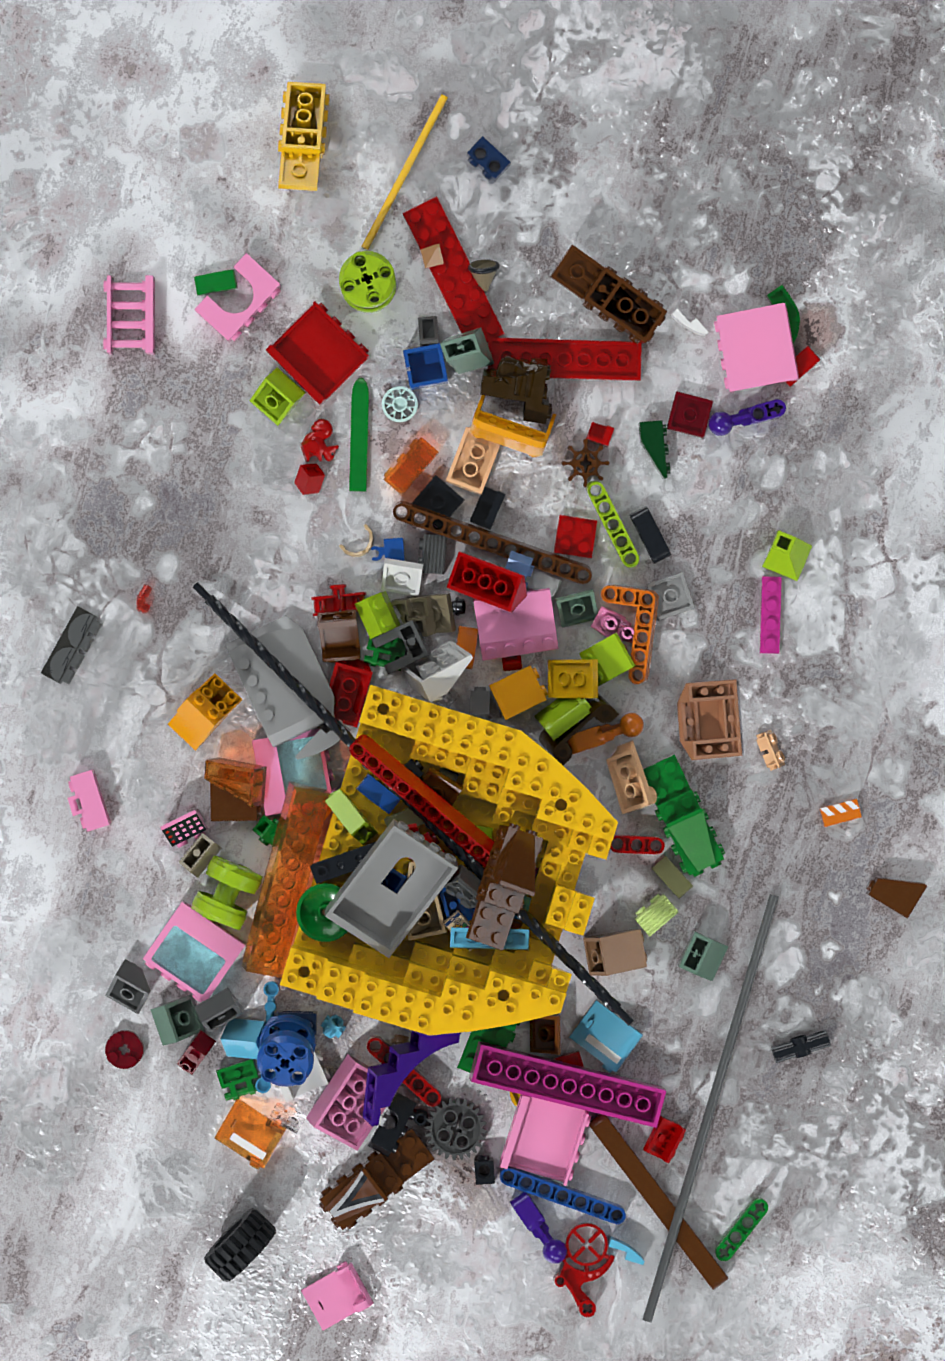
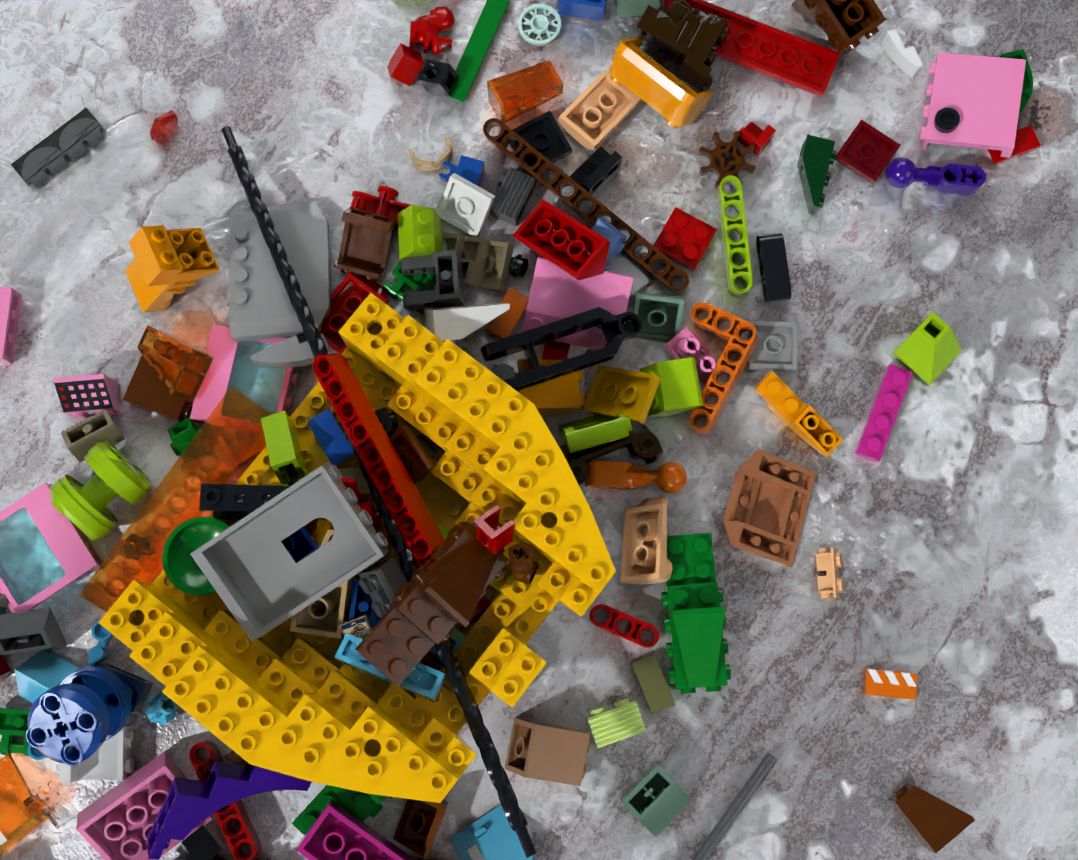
camera: 25 degrees right, 10 degrees down
none -> black brick [417,60,459,97]
none -> red window [473,505,515,554]
none -> black piece [480,307,642,391]
none -> reddish brown connector [509,542,539,585]
none -> light orange slope [753,371,844,457]
none -> black tile [934,108,960,133]

